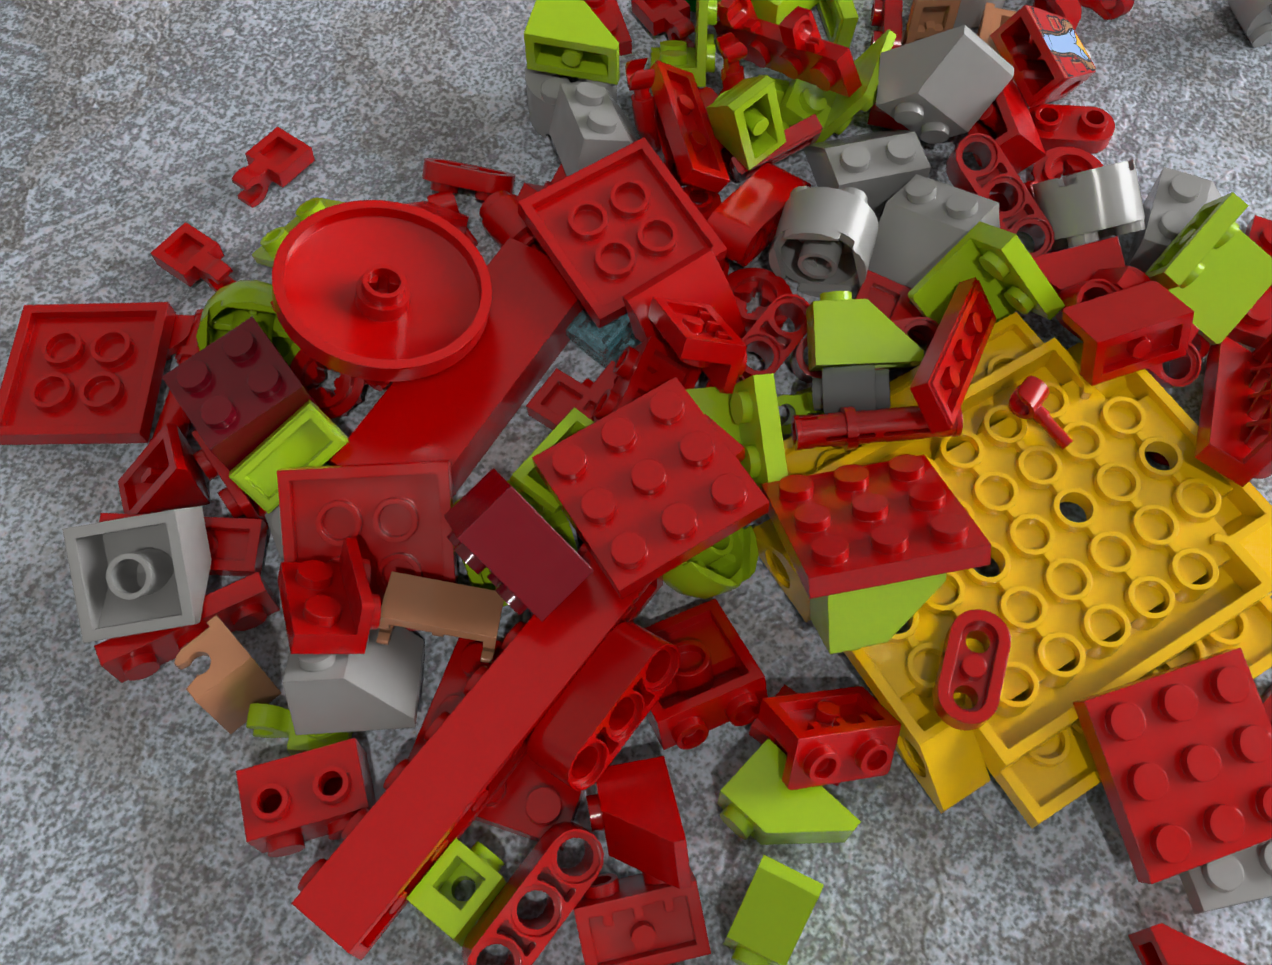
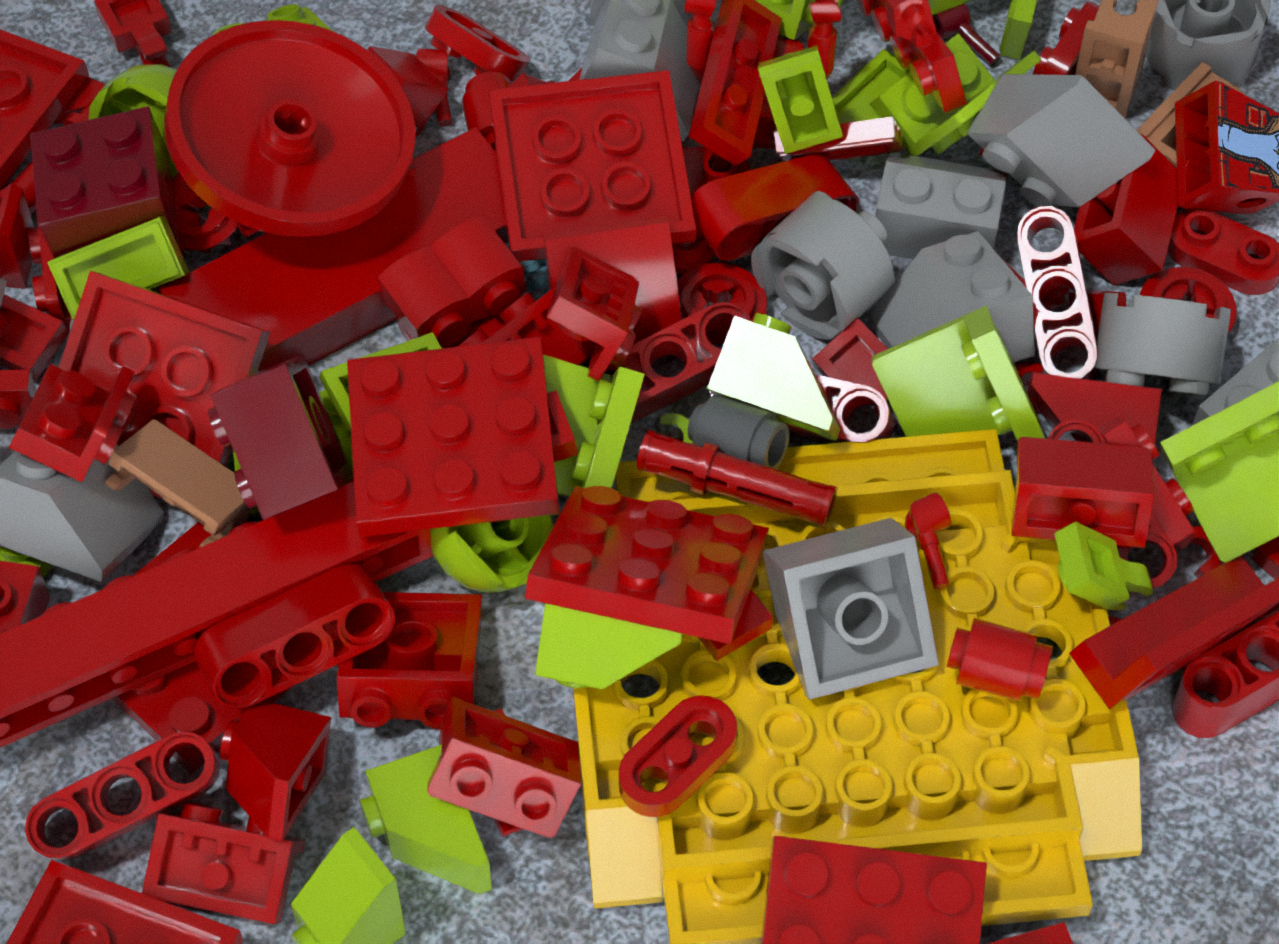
camera: 25 degrees right, 5 degrees down
lime brick [406,838,507,947] -> none
red tile [909,277,997,435] -> none
none -> red brick [377,215,527,347]
none -> light grey slope [763,518,939,700]
none -> red brick [946,618,1053,702]
none -> lime plate [1054,522,1154,611]

